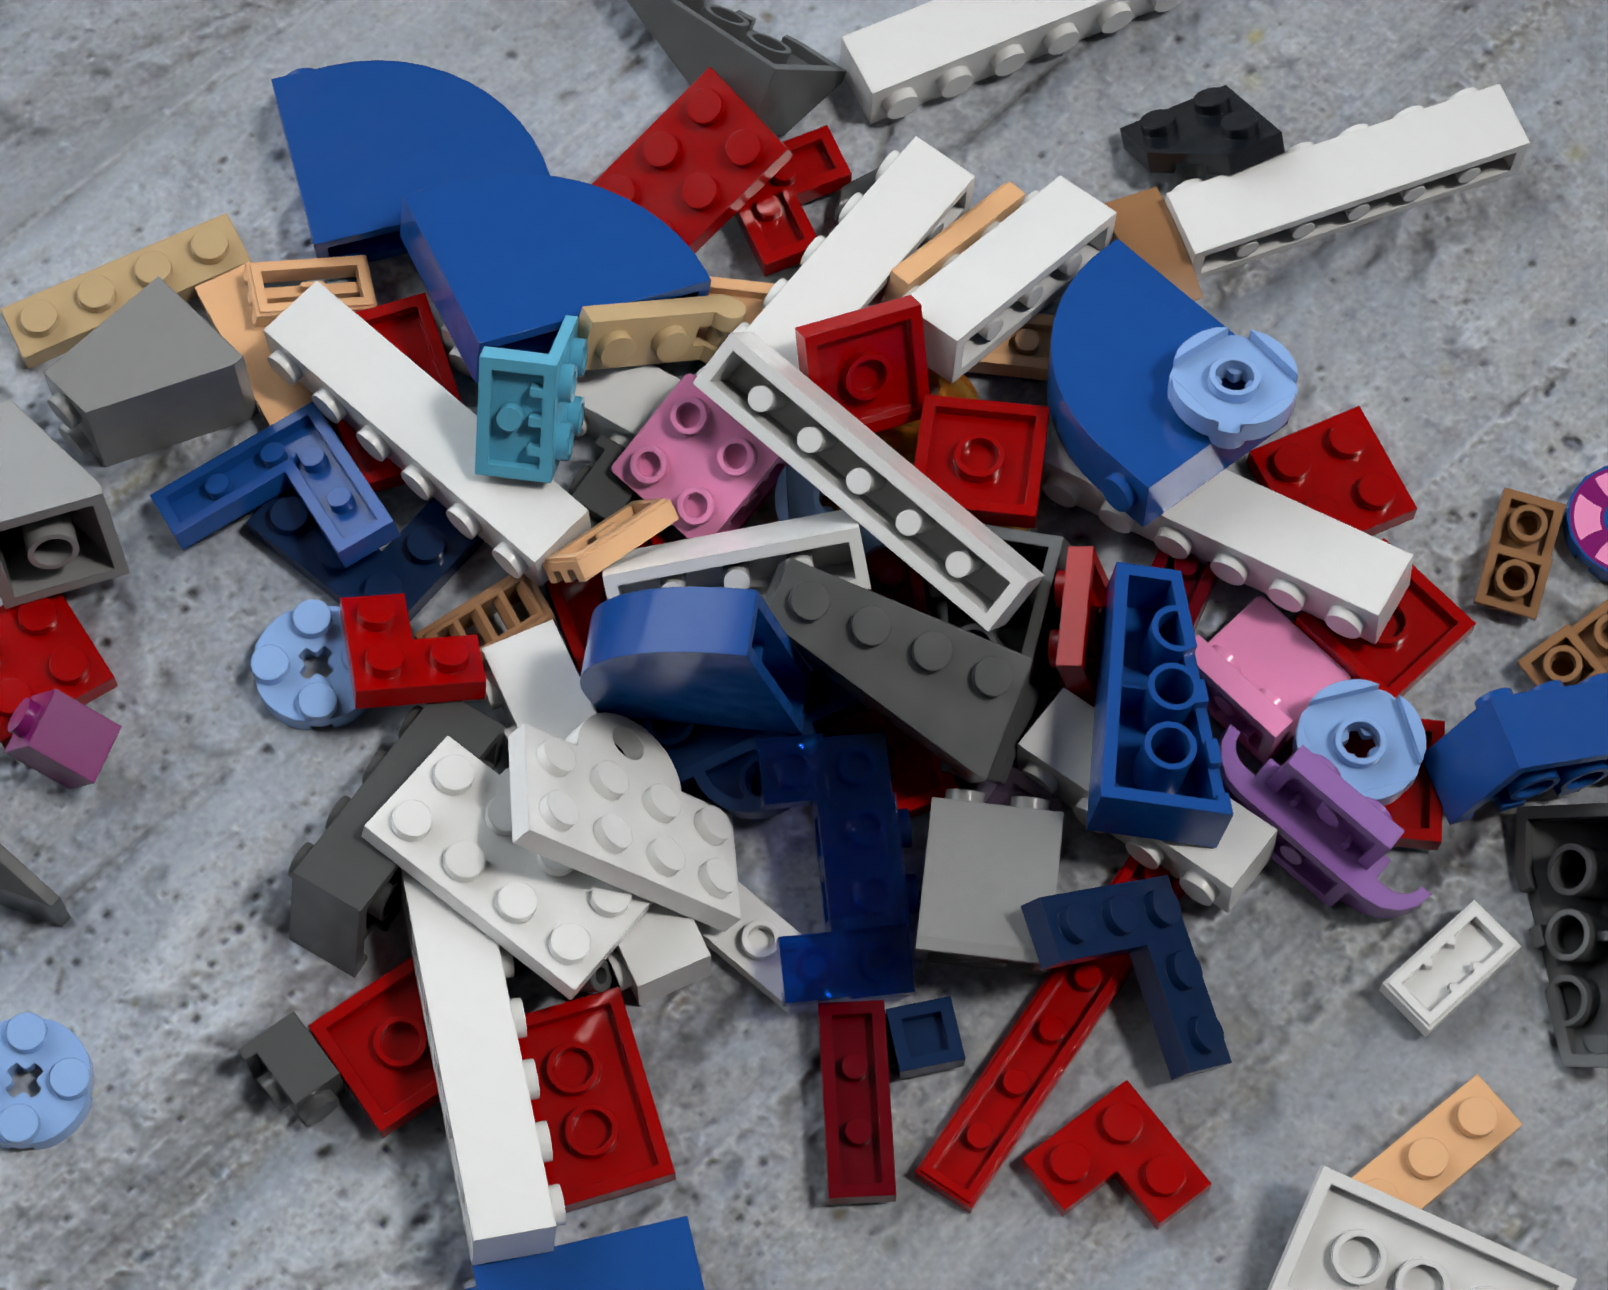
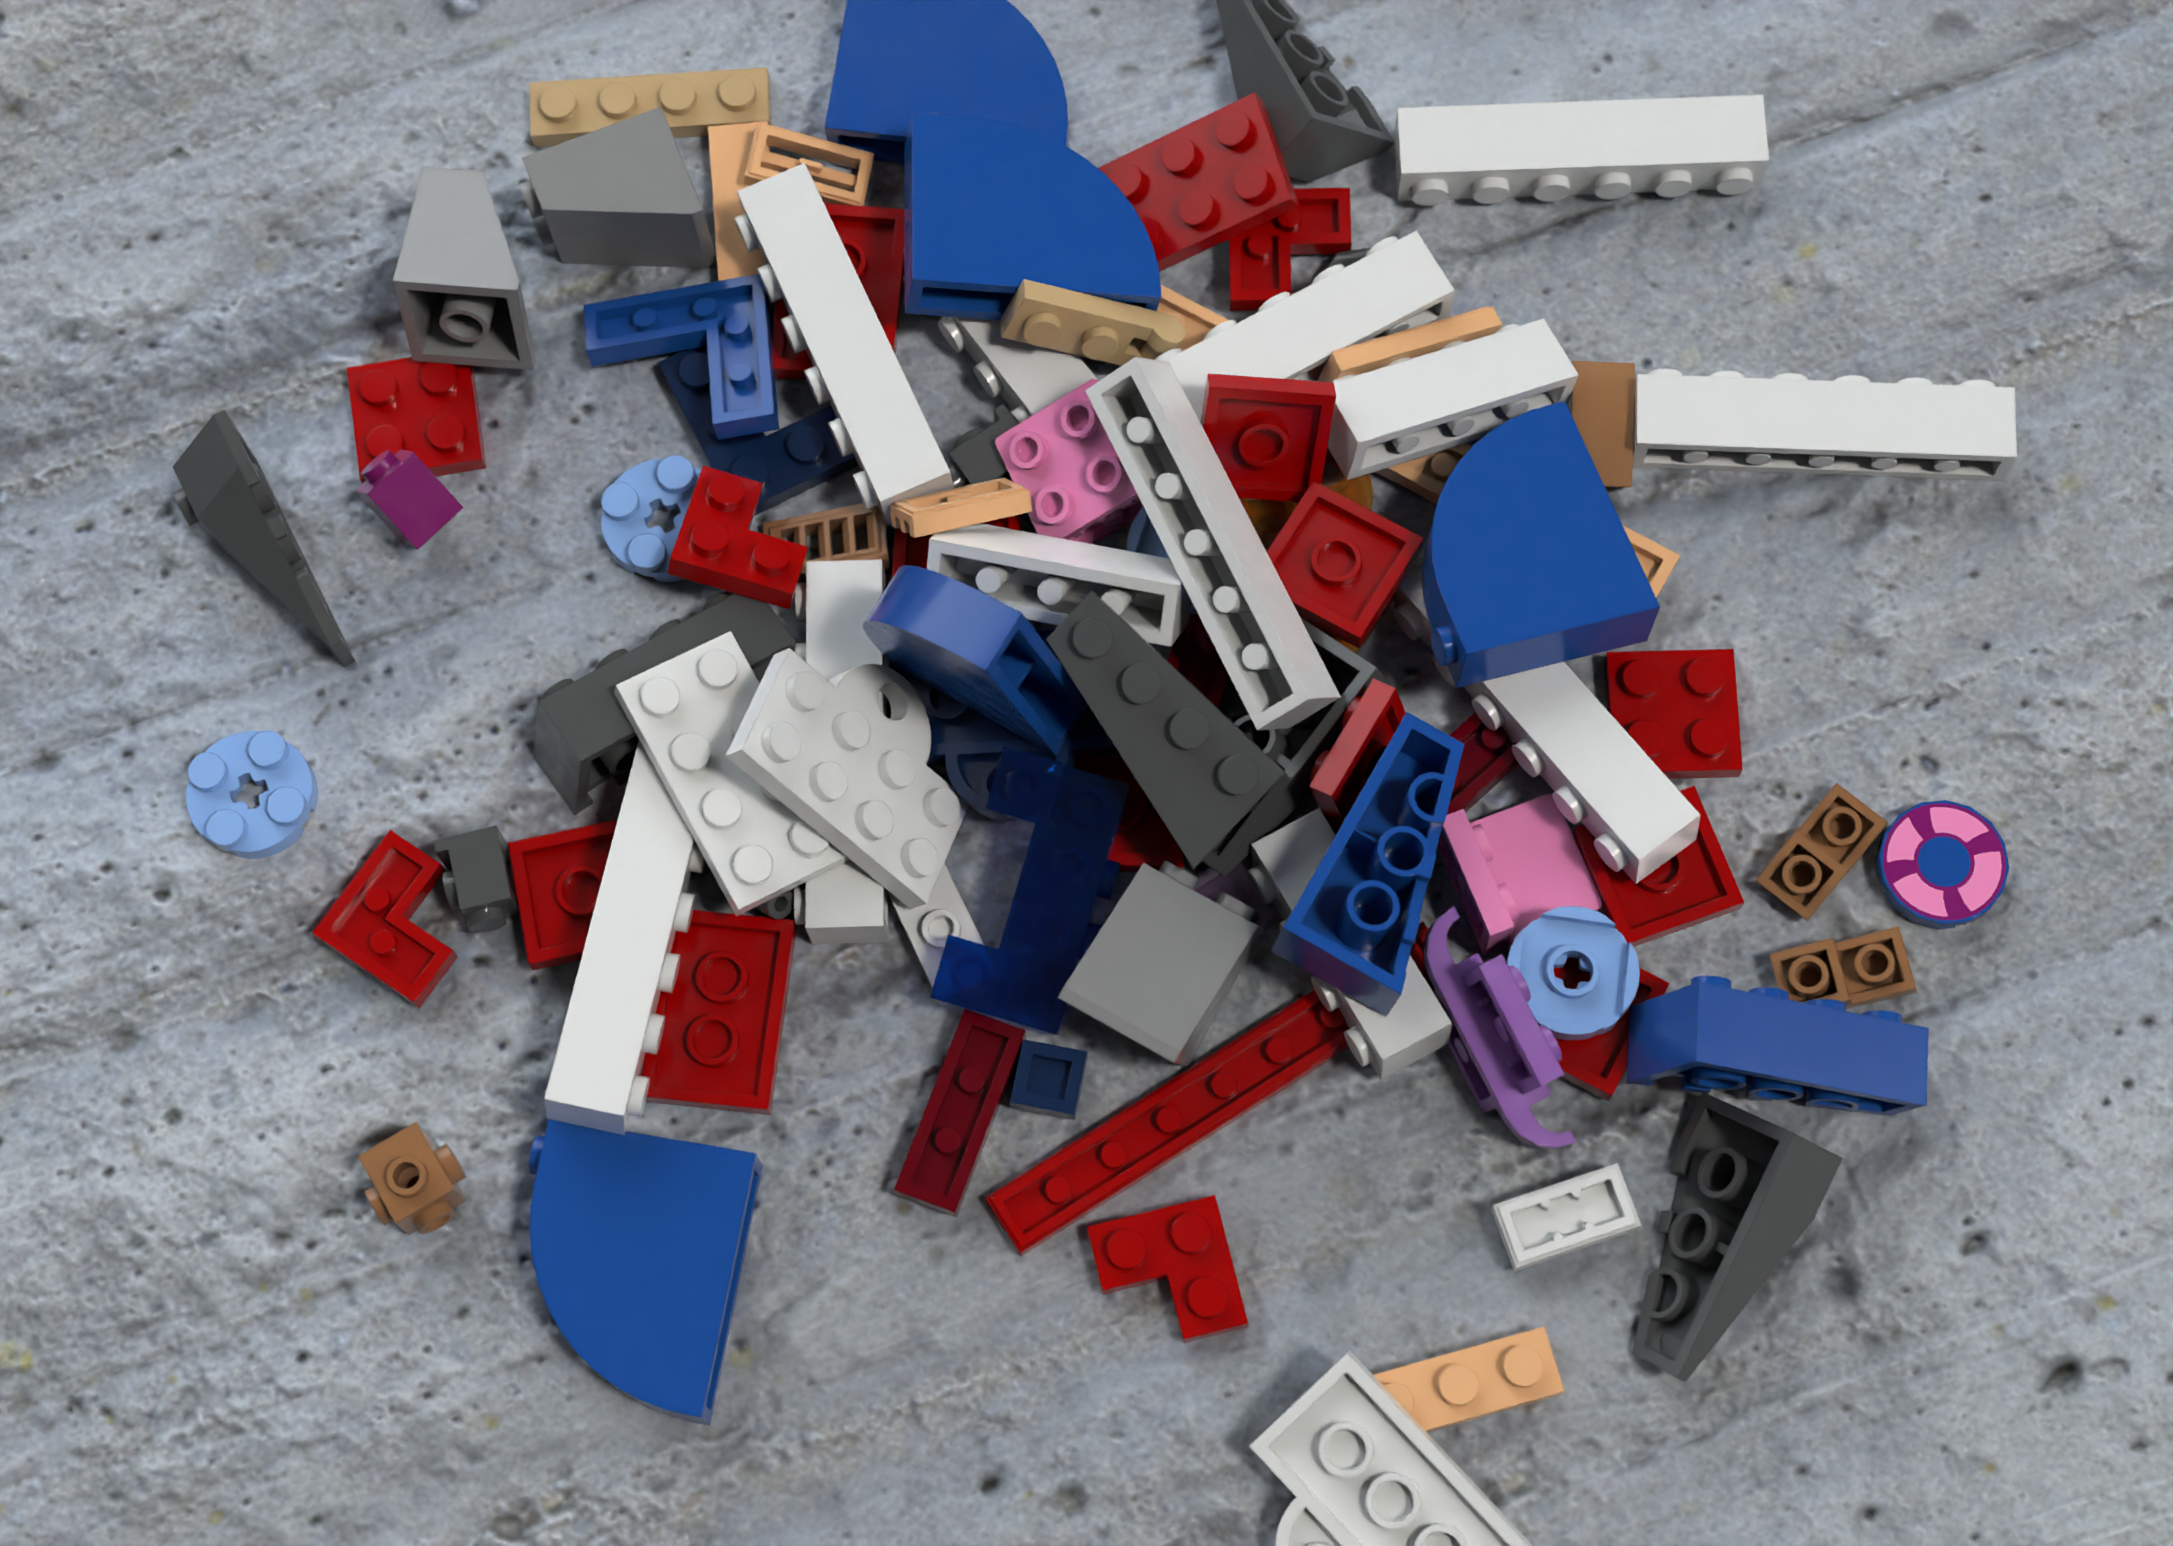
camera: 30 degrees right, 5 degrees up
medium azure bracket [475,315,588,483] -> none
dark blue plate [1021,875,1232,1080] -> none
black plate [1120,85,1285,175] -> none
light blue plate [1167,327,1298,449] -> none
none -> red plate [312,830,458,1009]

